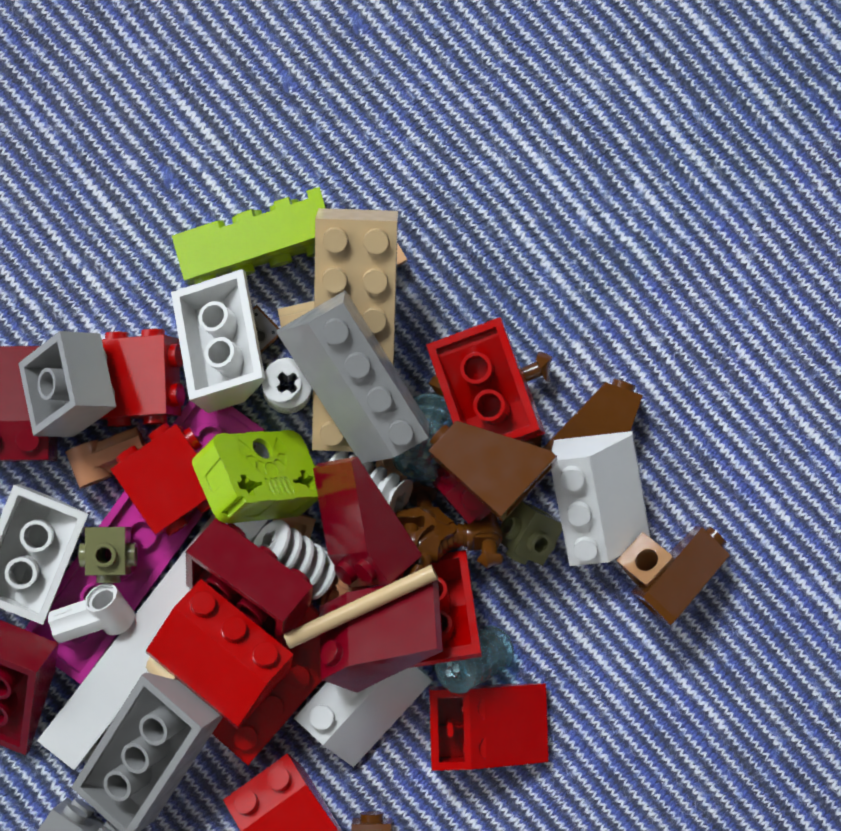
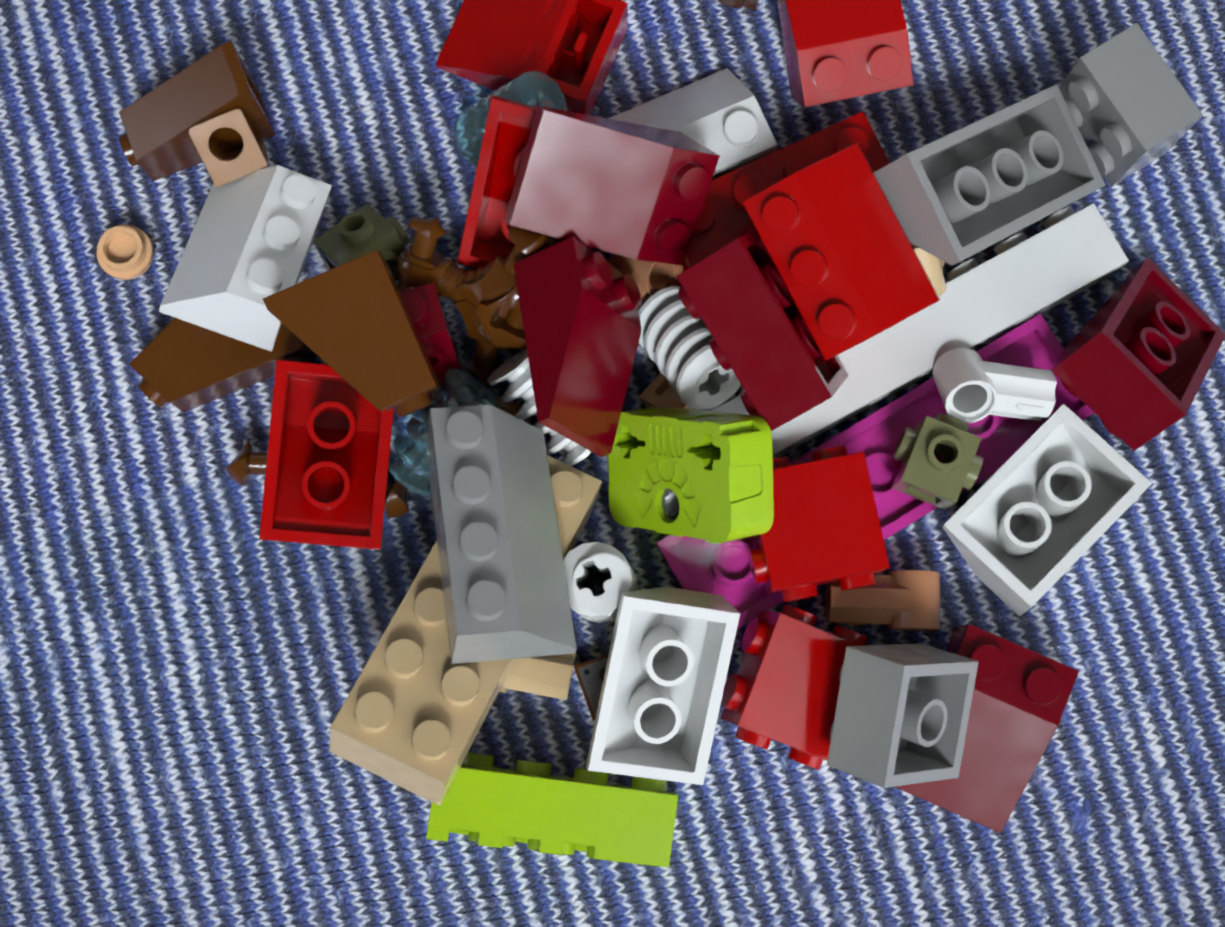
camera: 155 degrees left, 5 degrees down
tan bar [284,565,438,649] -> none
none -> light nougat plate [96,224,154,280]

